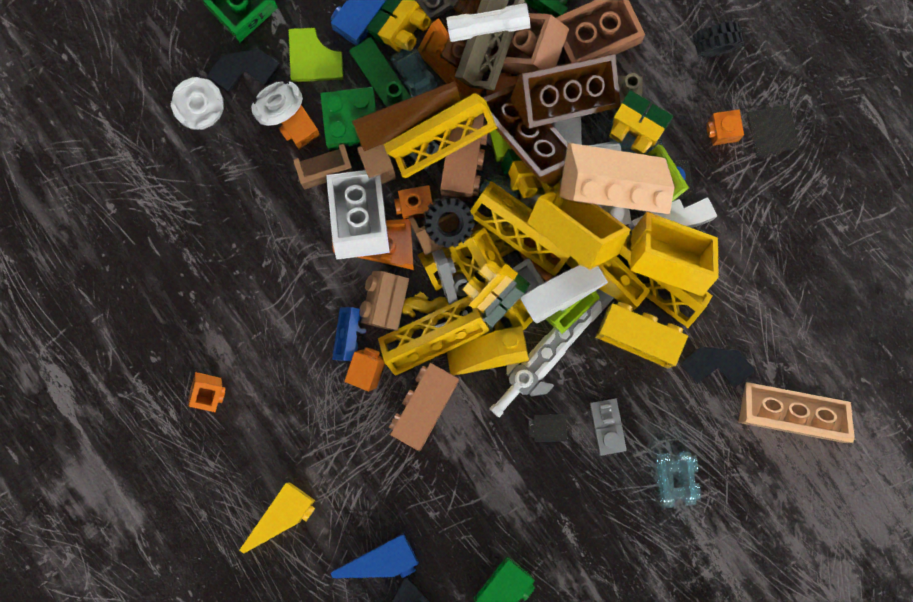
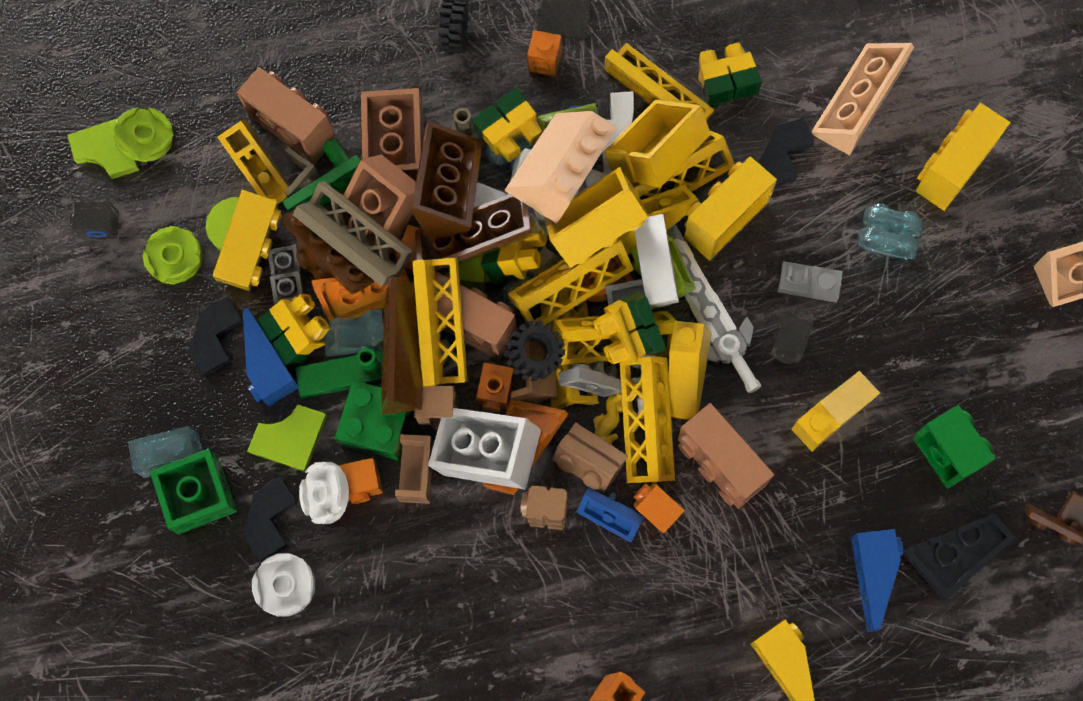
camera: 65 degrees left, 10 degrees down
white axle [447,3,531,42] -> none
none -> medium nougat brick [520,485,568,530]
none -> yellow fence [604,43,714,121]
none -> hips [698,42,762,107]
none -> yellow slope [792,371,880,452]
none -> yellow piece [916,102,1011,211]

